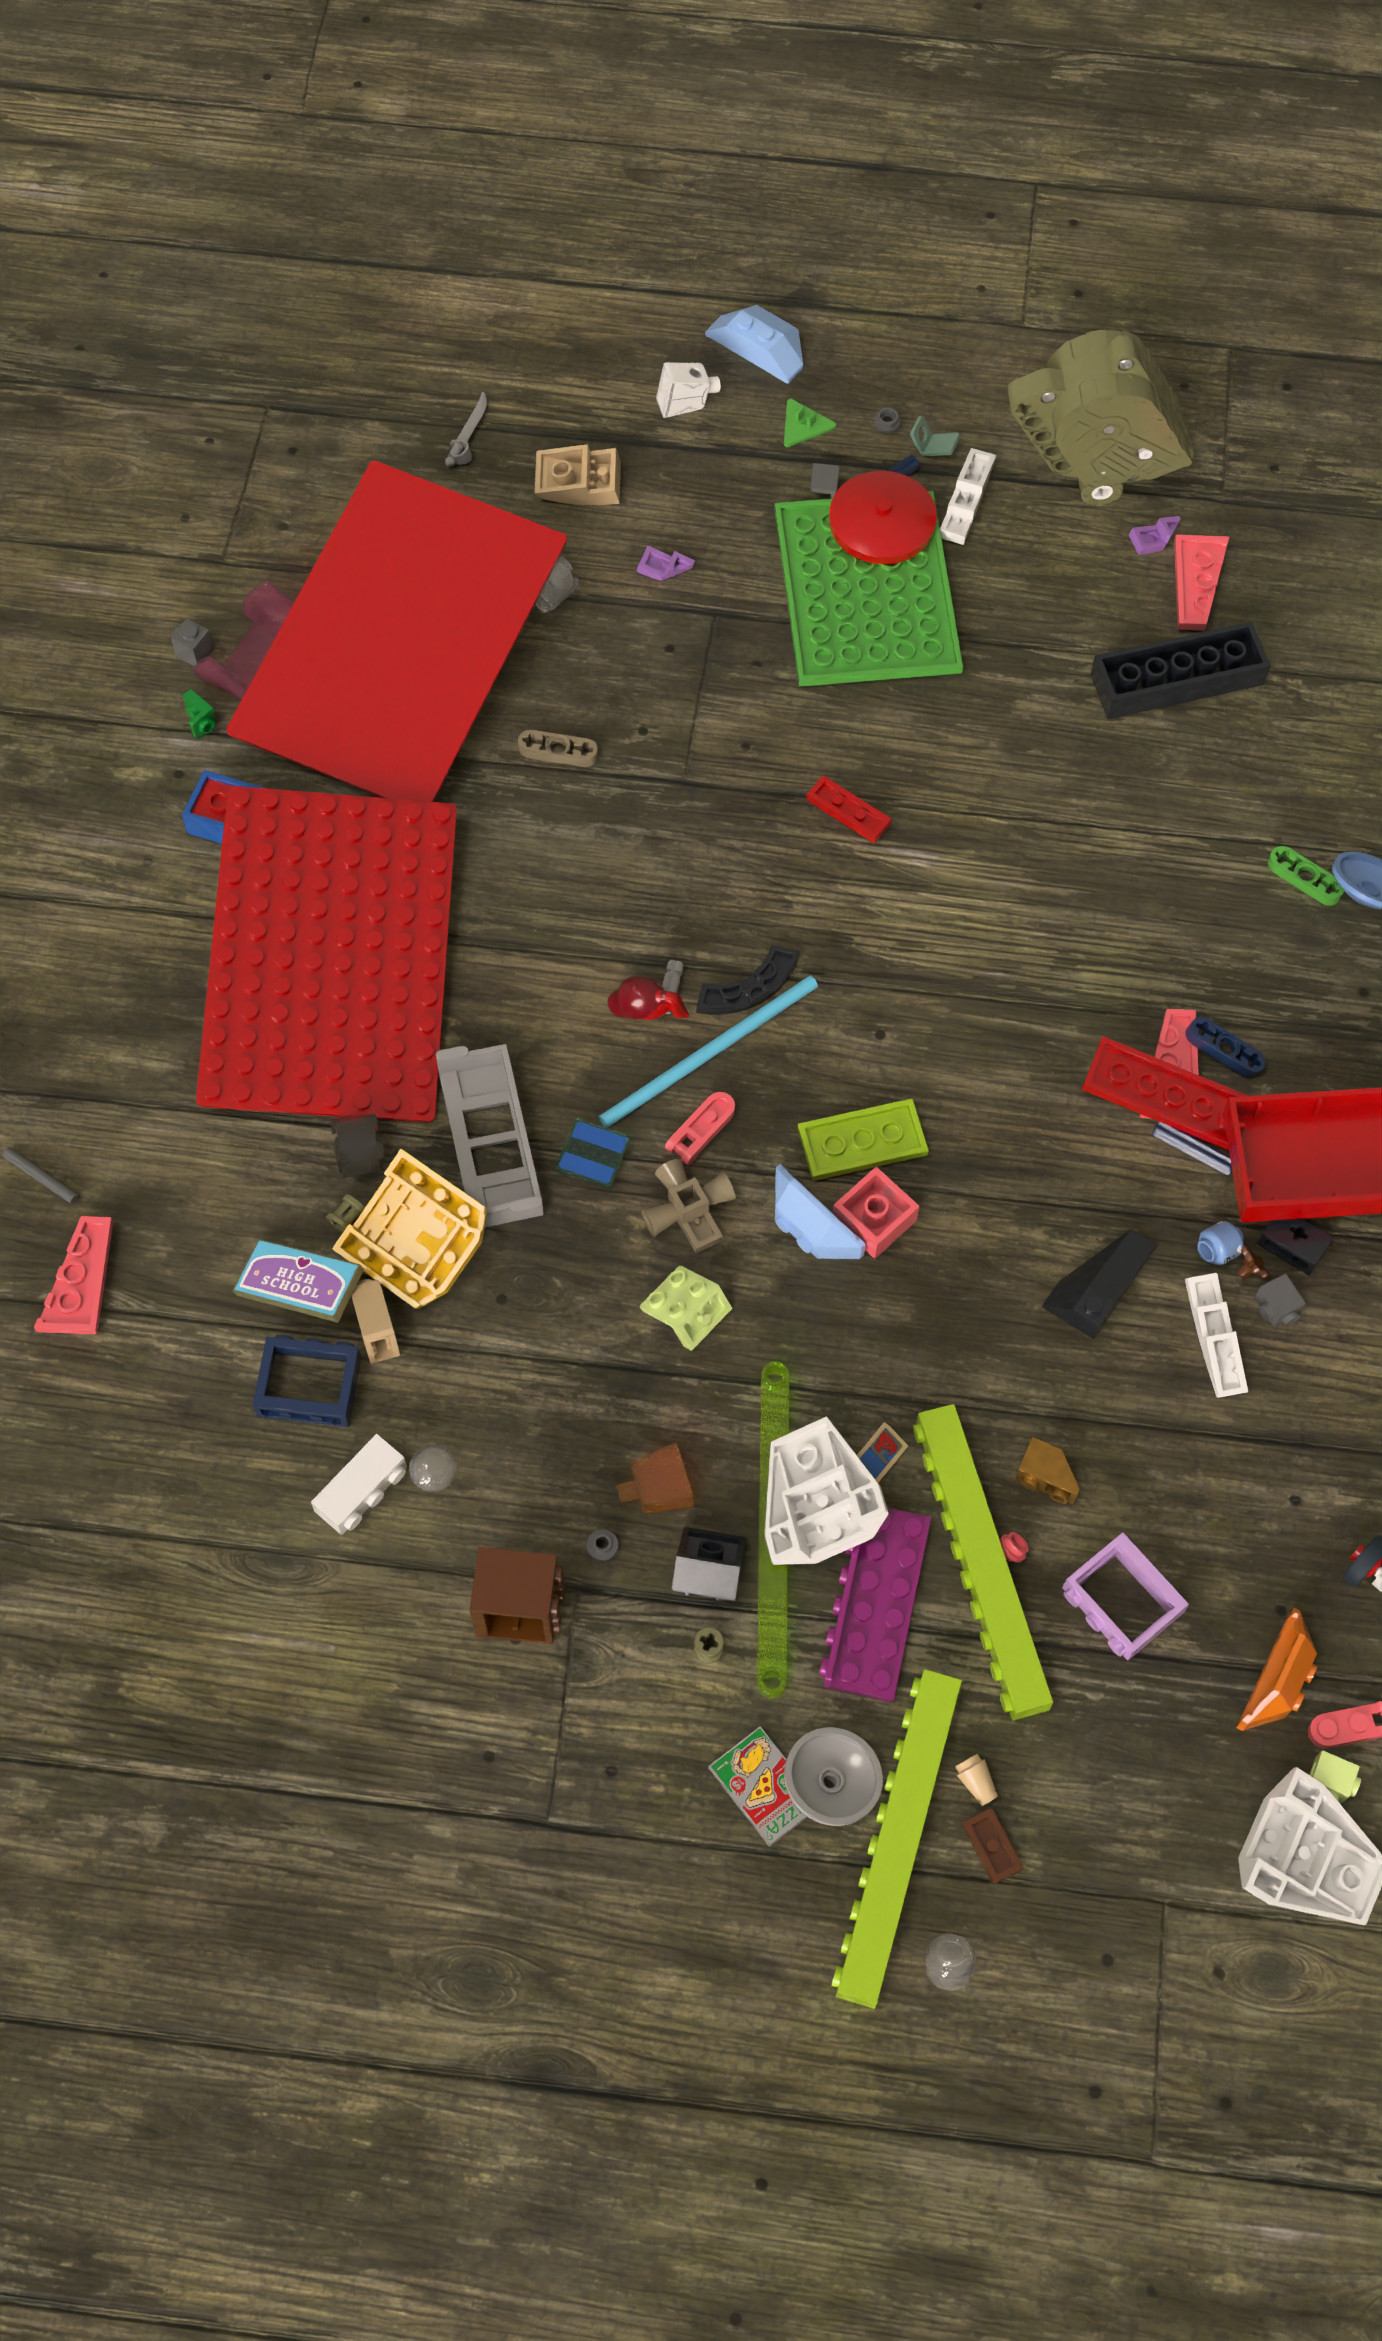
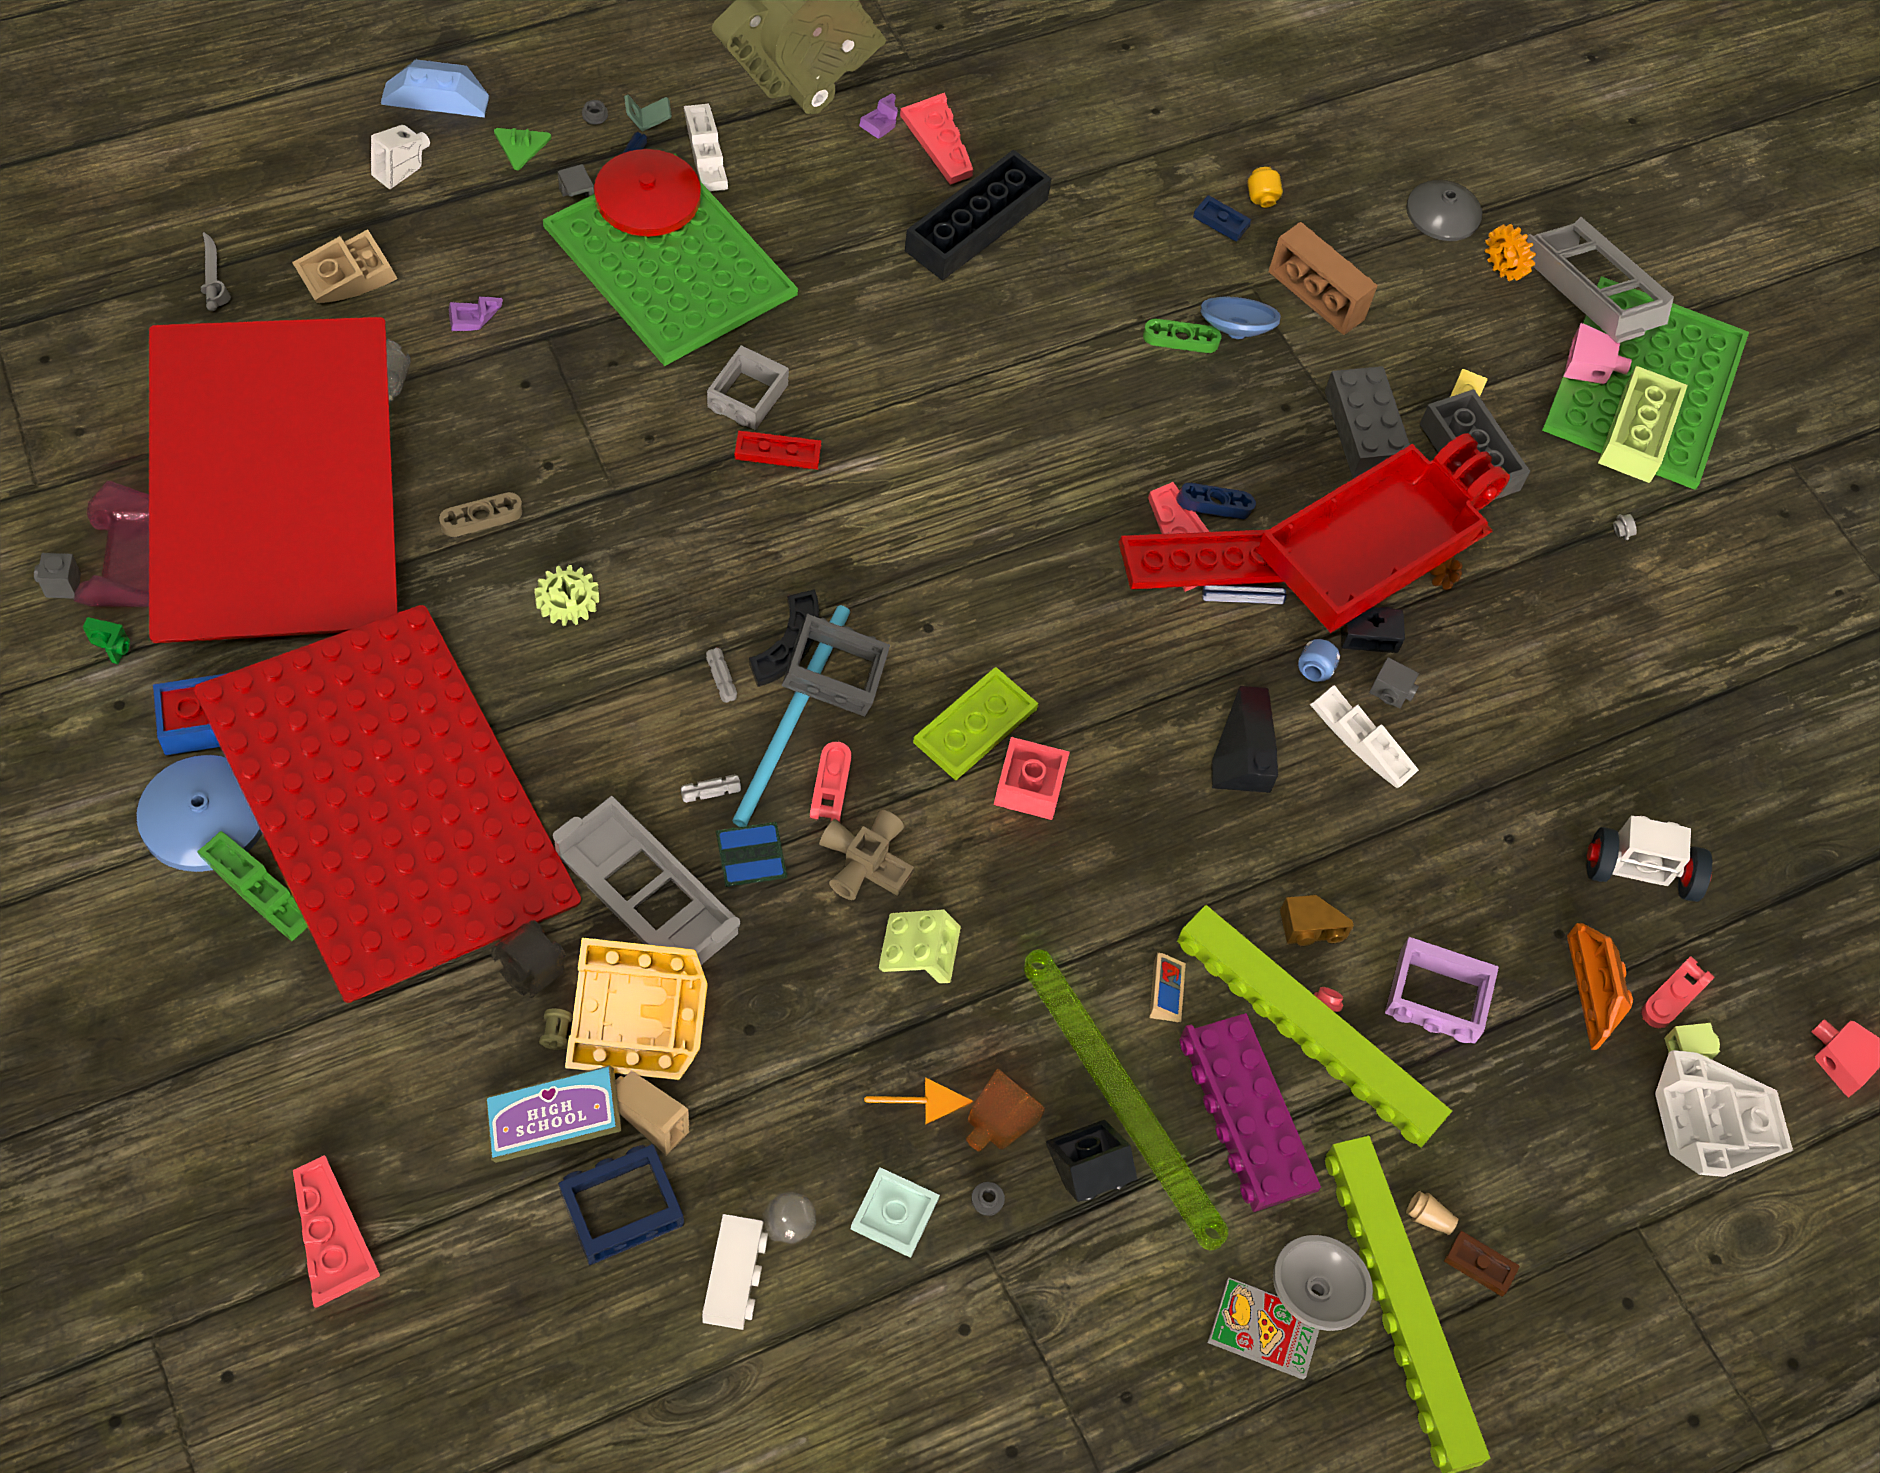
camera: 40 degrees left, 5 degrees down
dark grey bar [2,1147,79,1204] -> none
reddish brown container [469,1547,565,1644] -> none
dark red hair [607,976,689,1020] -> none
olive bush [694,1627,724,1664] -> none
white wedge [765,1417,889,1565] -> none
light blue wedge [775,1164,866,1259] -> none
clear hair [925,1933,976,1991] -> none
reddish brown plant [1236,1245,1271,1280] -> none
none -> medium blue dish [137,755,262,872]
none -> bright green slope [197,831,308,941]
none -> yellowish green gear [535,565,599,626]
none -> light grey axle [681,774,741,803]
none -> light grey window [707,345,789,430]
none -> dark grey window [782,614,890,717]
none -> light aqua plate [851,1167,940,1258]
none -> light orange piece [864,1078,974,1125]

